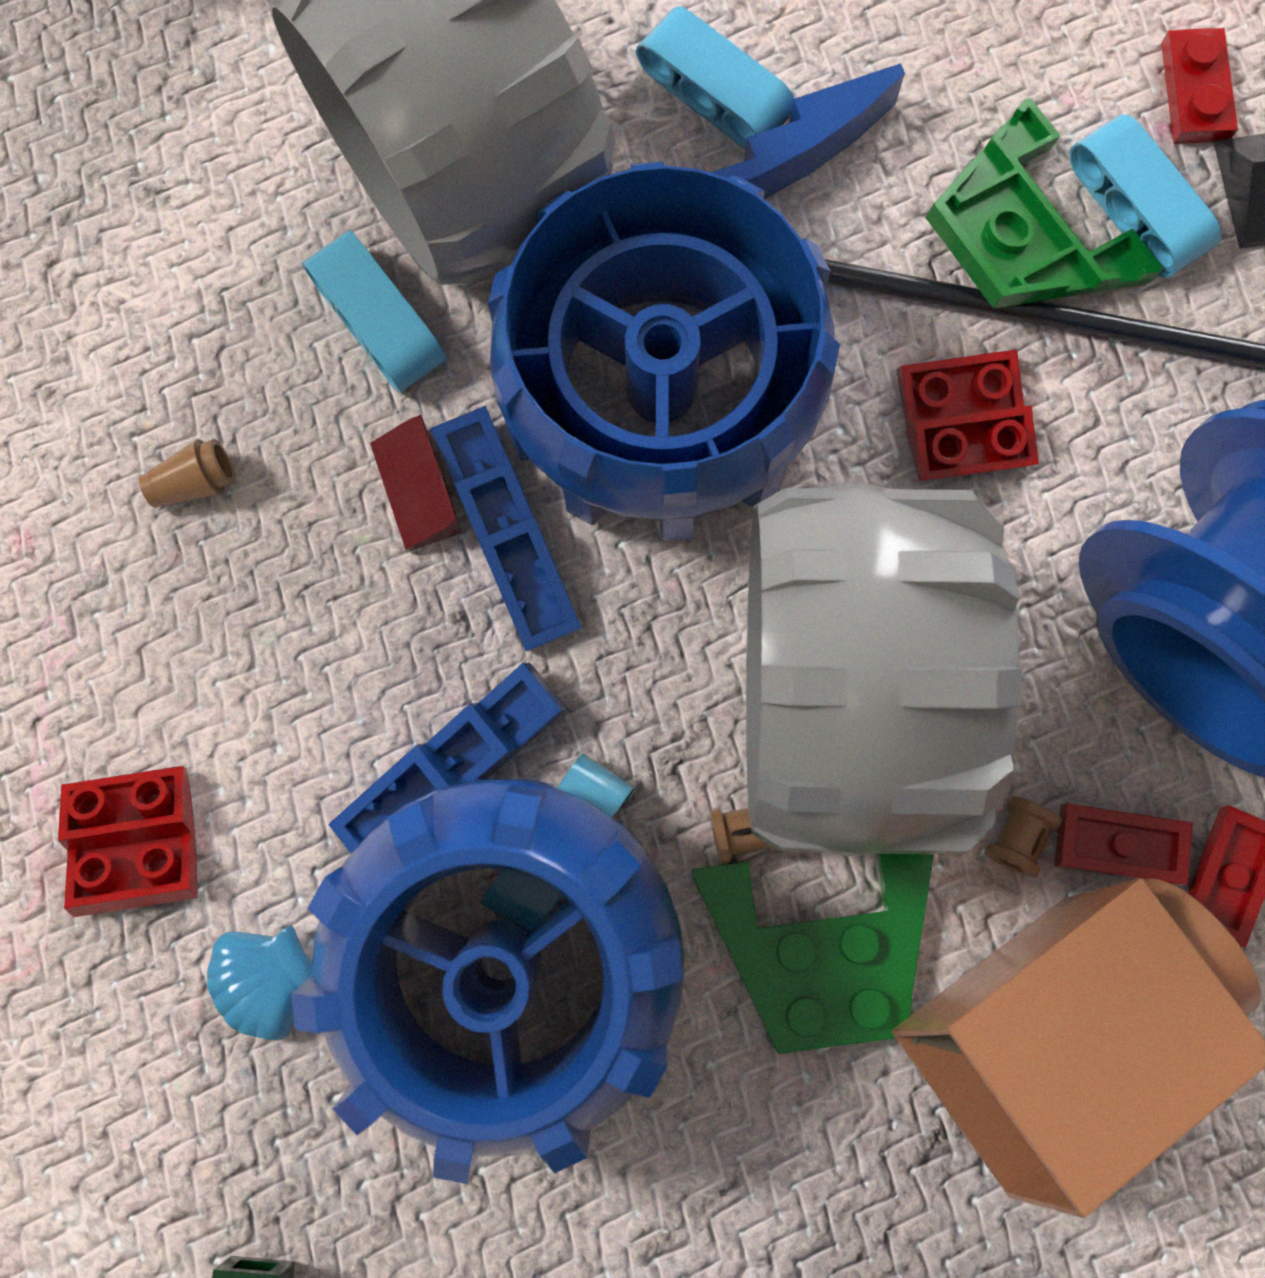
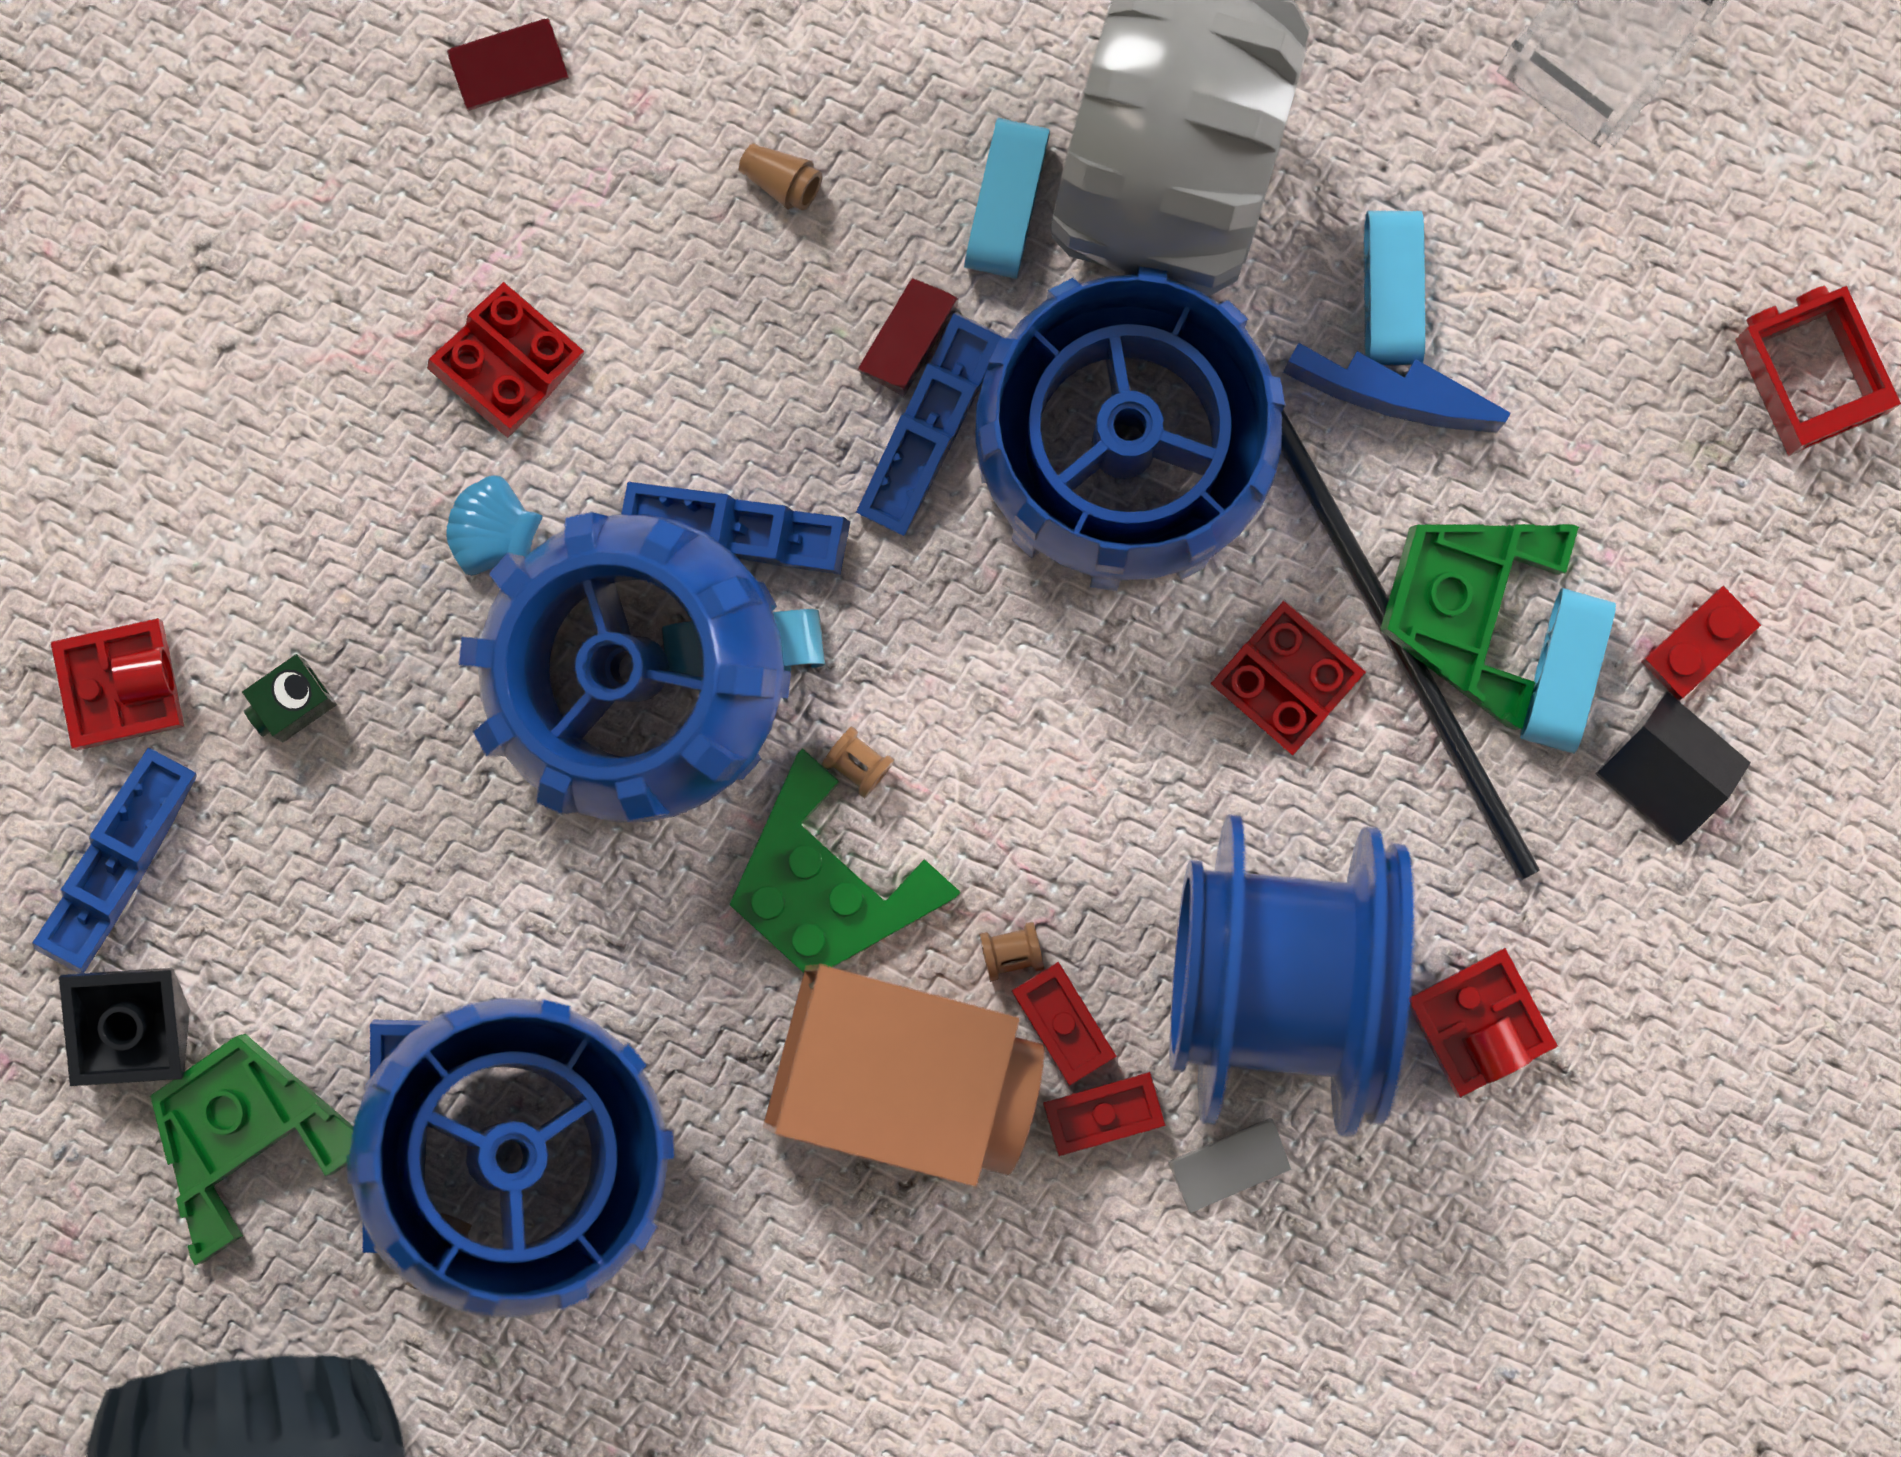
camera: 45 degrees right, 5 degrees up
light grey wheel [746,482,1022,856] -> none

